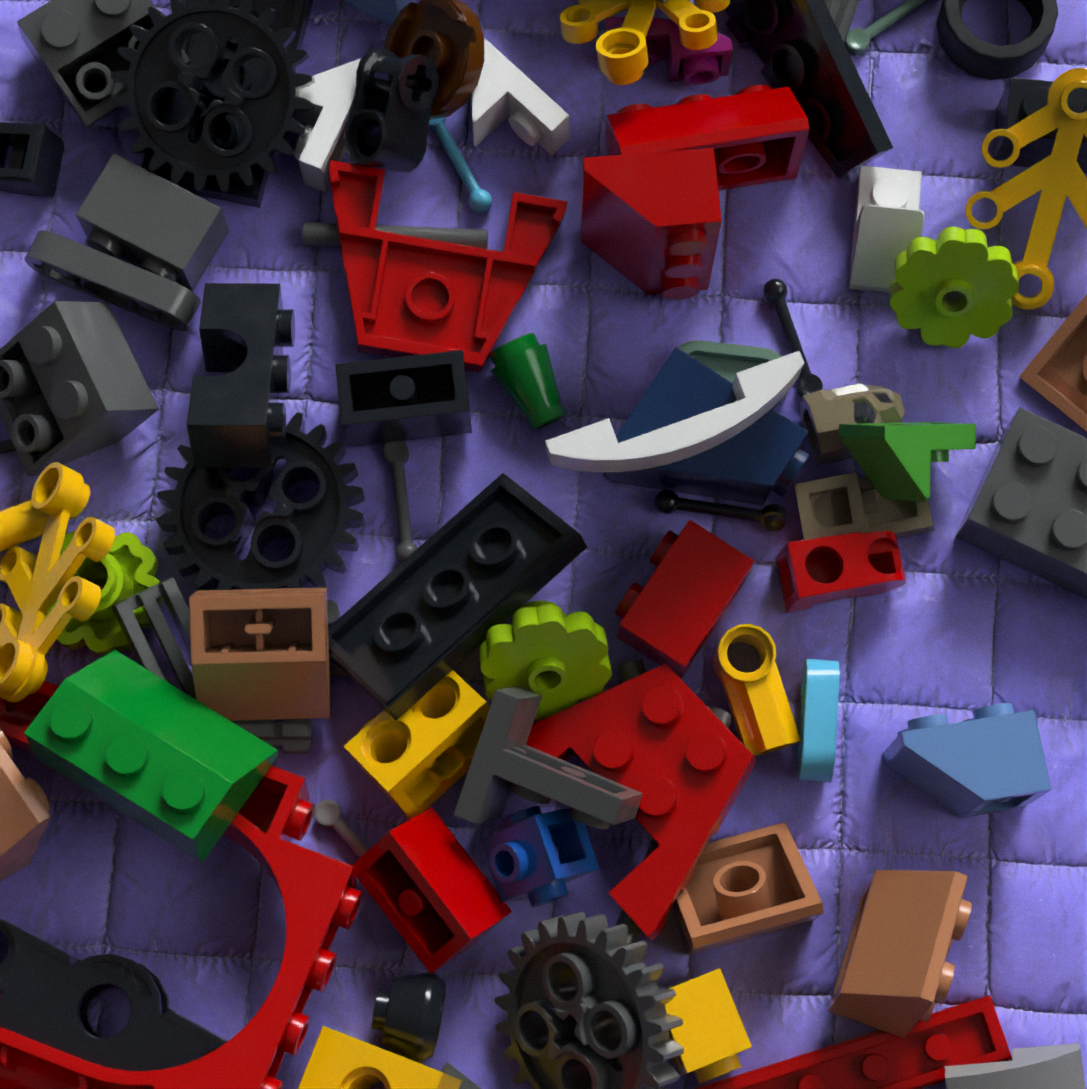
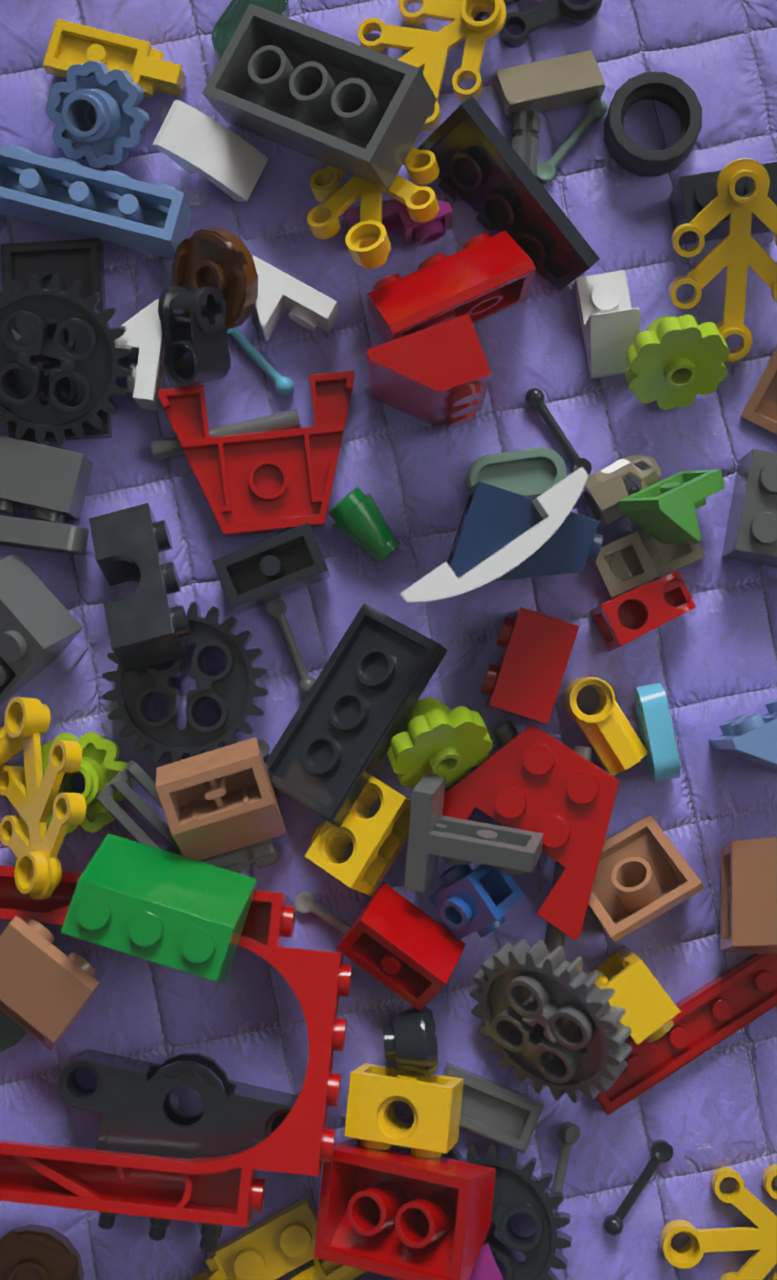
camera: 15 degrees left, 10 degrees up
black hinge [655,490,786,531] -> none

